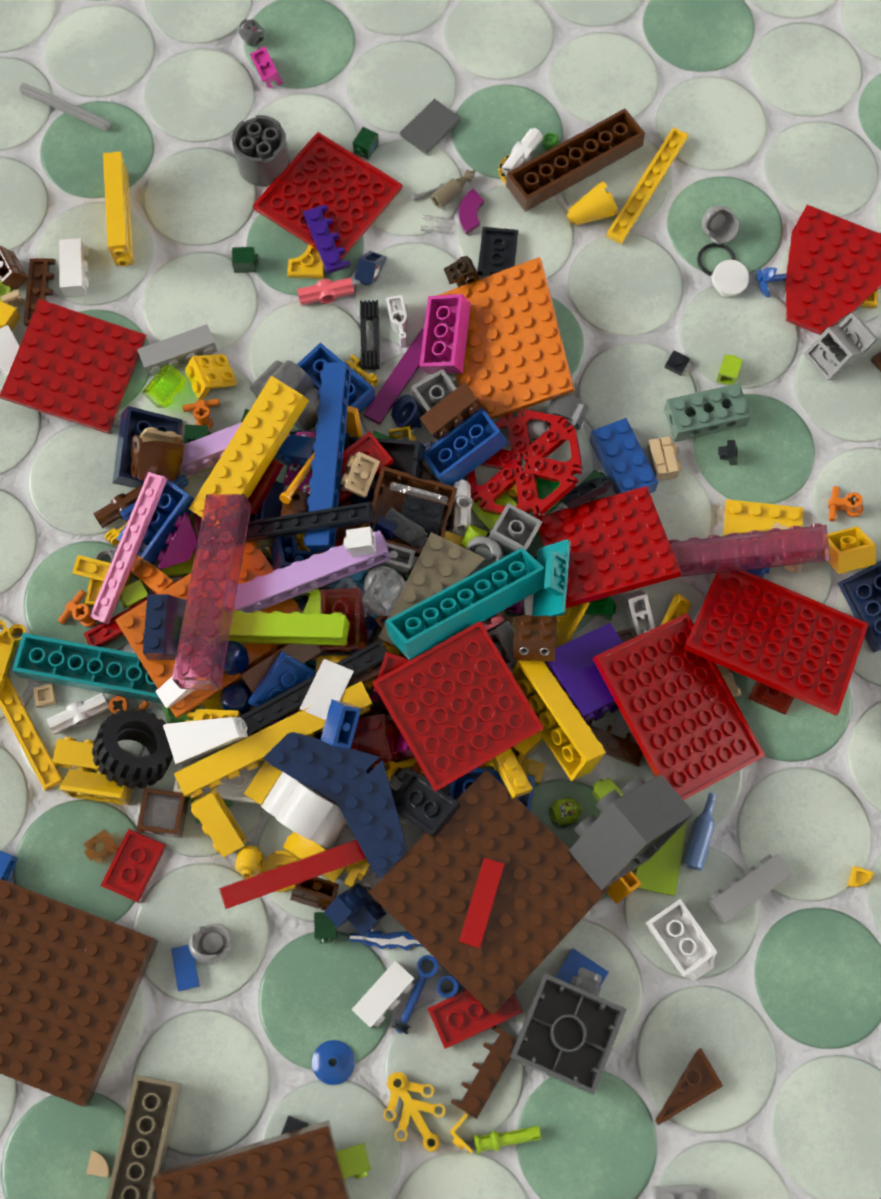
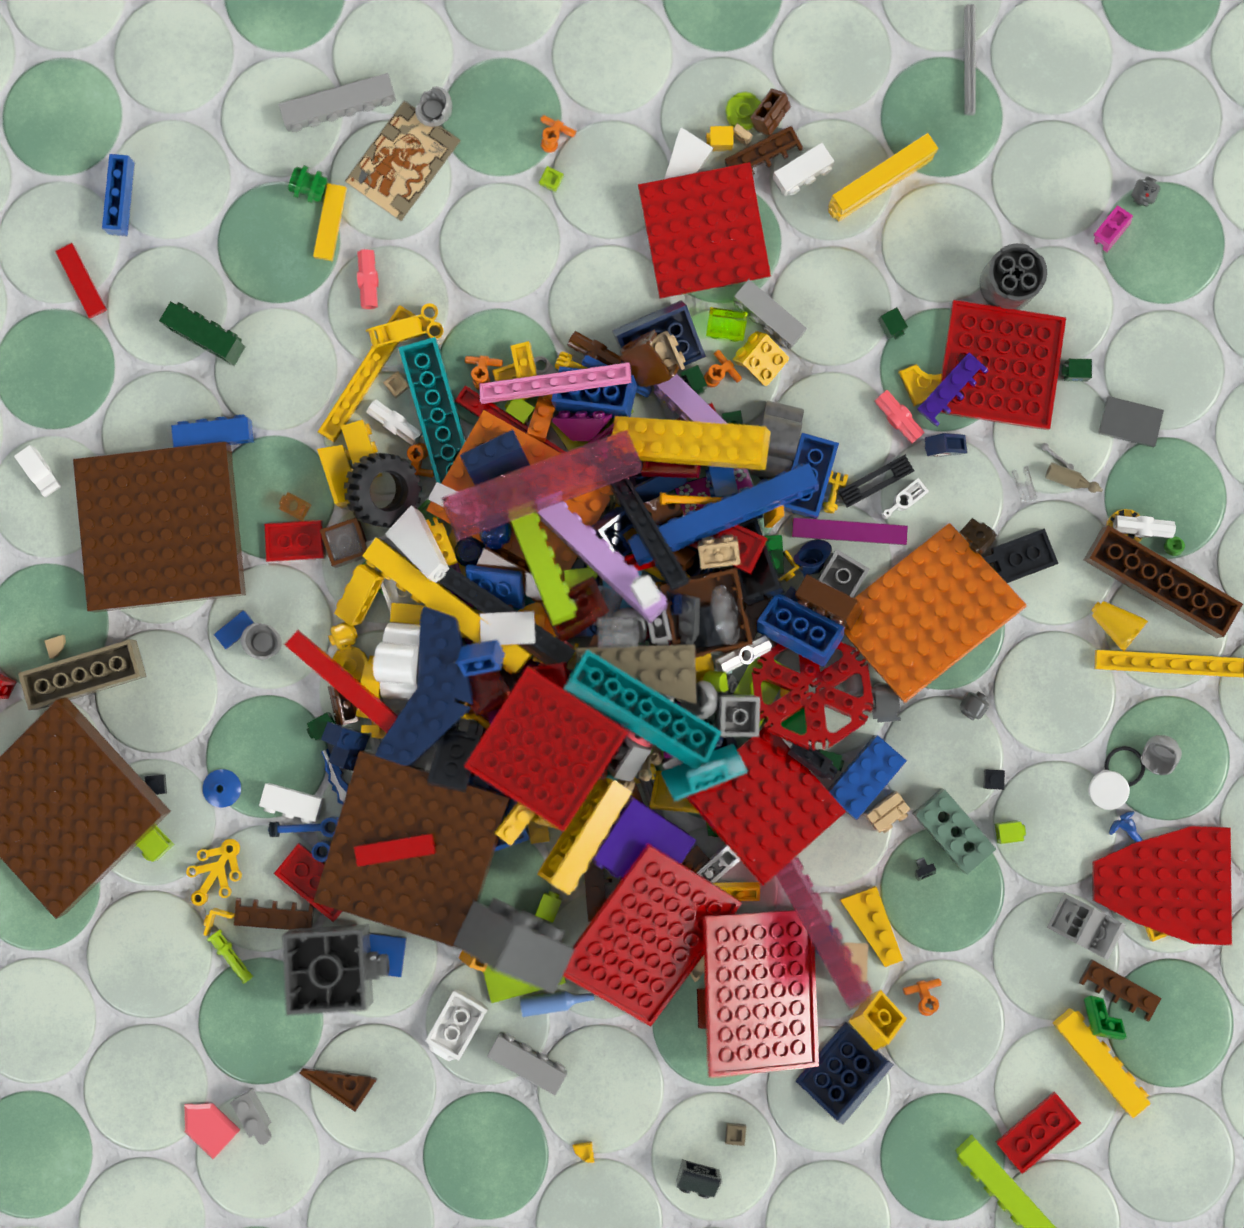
camera: 65 degrees right, 15 degrees up
dark pink brick [419,294,471,375] -> none
magenta tile [459,189,484,235] -> none
reddish brown piece [513,615,557,661] -> none
lime head [549,797,582,826] -> none
none -> dark grey head [960,691,989,721]

